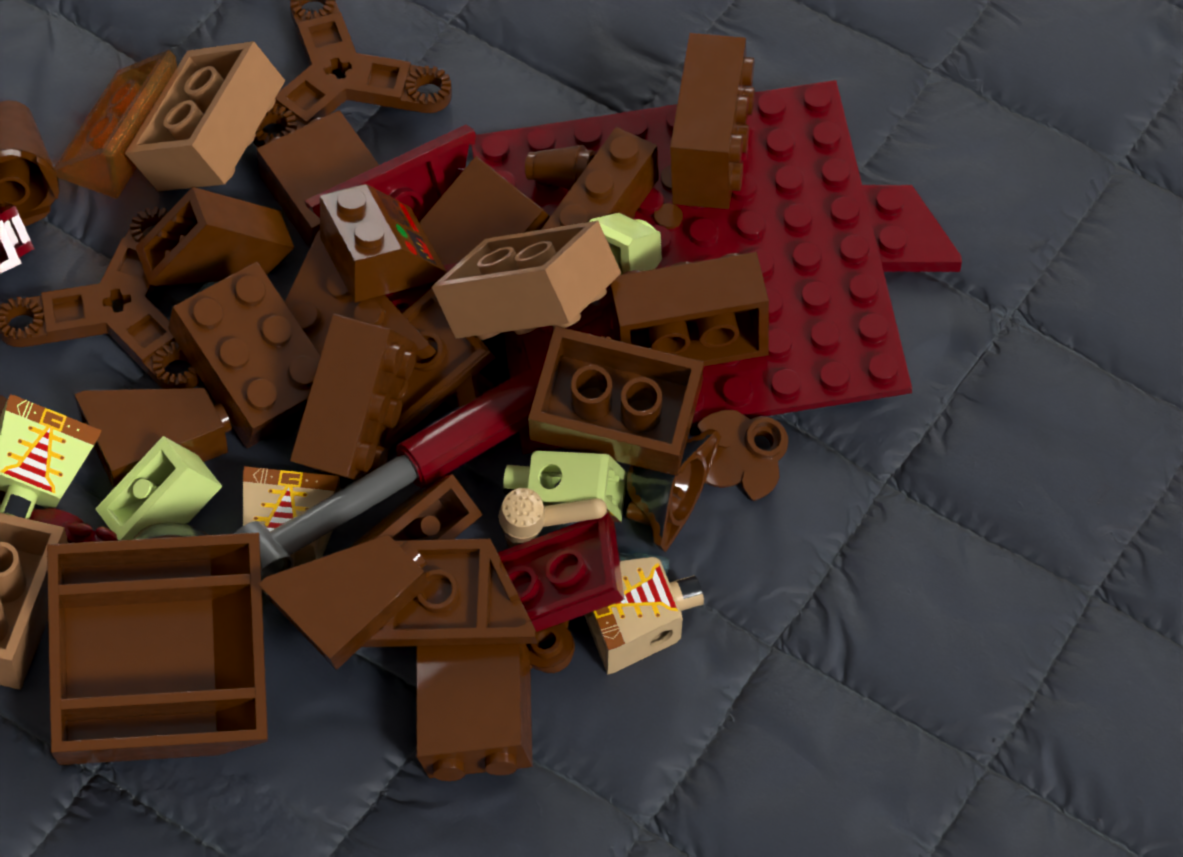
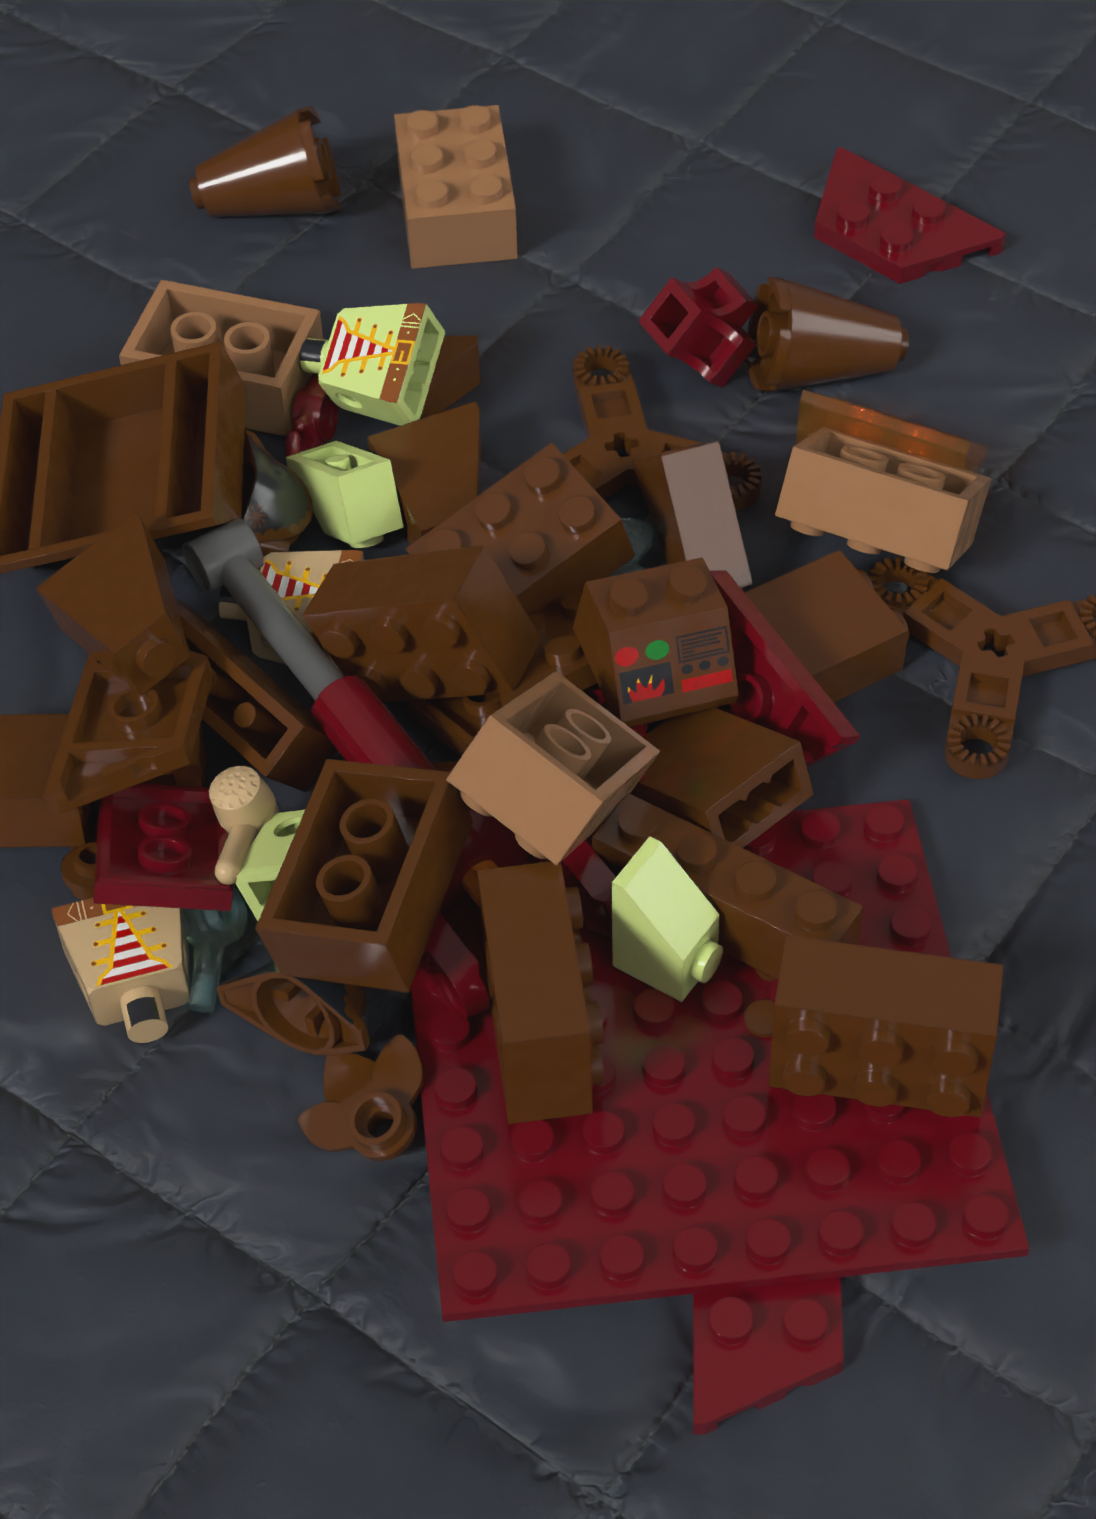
camera: 95 degrees right, 5 degrees down
reddish brown cone [525,145,596,190] -> none

